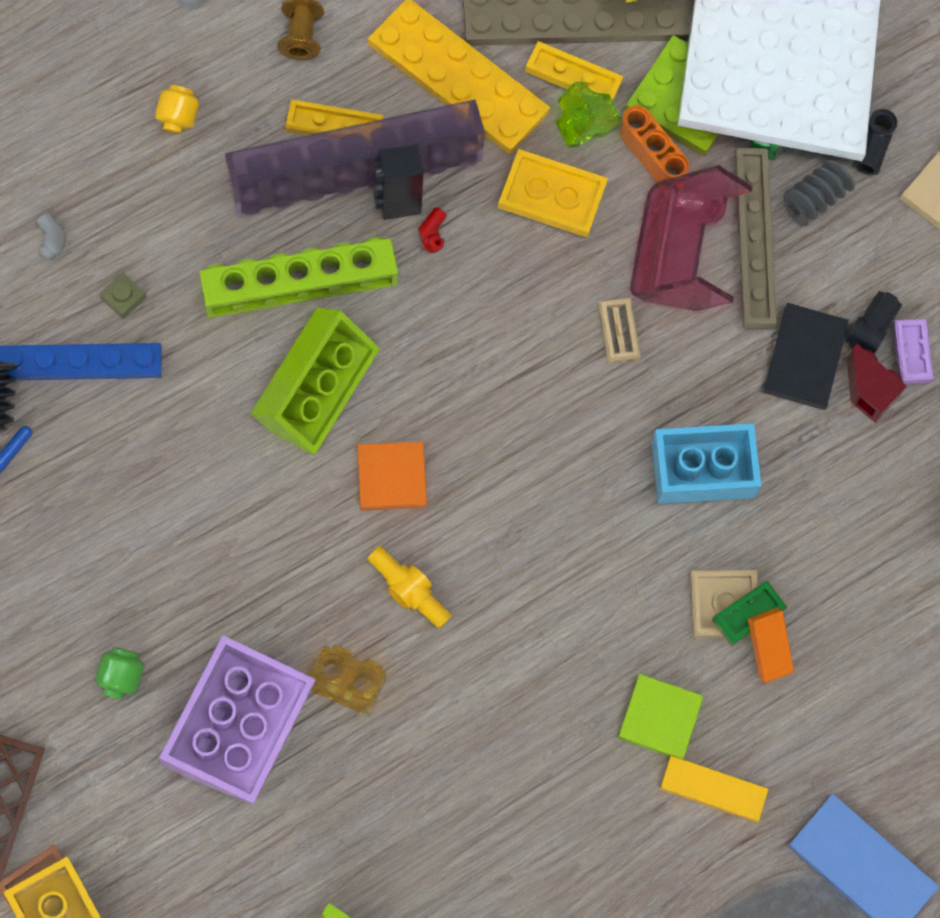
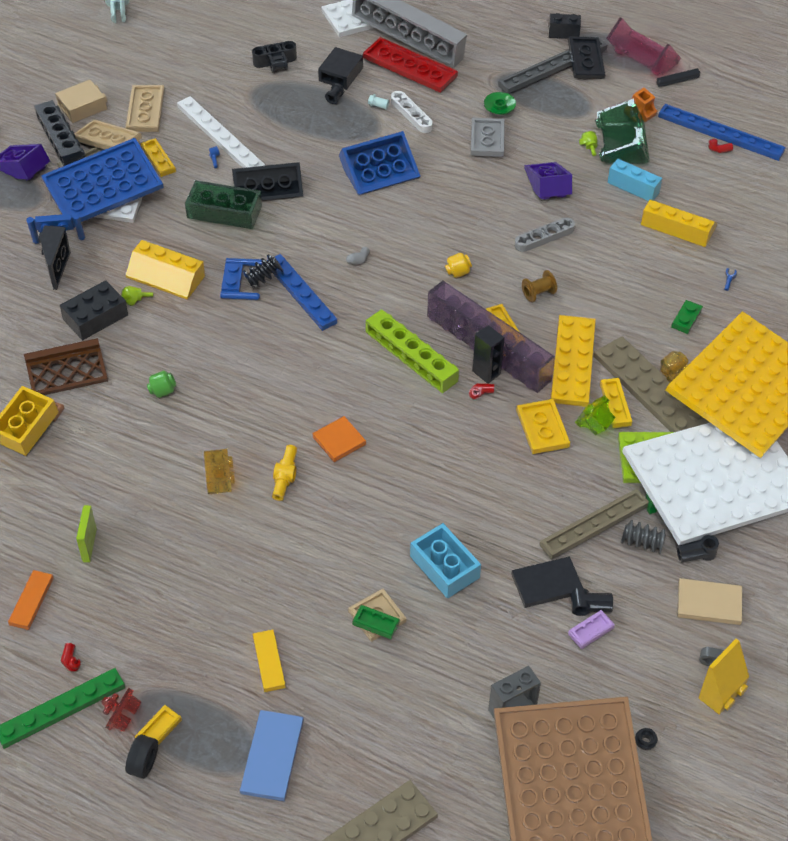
camera: 65 degrees right, 20 degrees down
olive plate [99,272,146,319] -> none
lavender slope [159,635,316,805] -> none
lime slope [250,308,380,455] -> none
tan tile [598,298,641,365] -> none
lime tile [618,674,704,759] -> none
orange beam [620,105,689,191] -> none
clear pink windscreen [630,165,753,311] -> none
orange tile [748,608,794,683] -> none
dark red slope [847,344,907,423] -> none

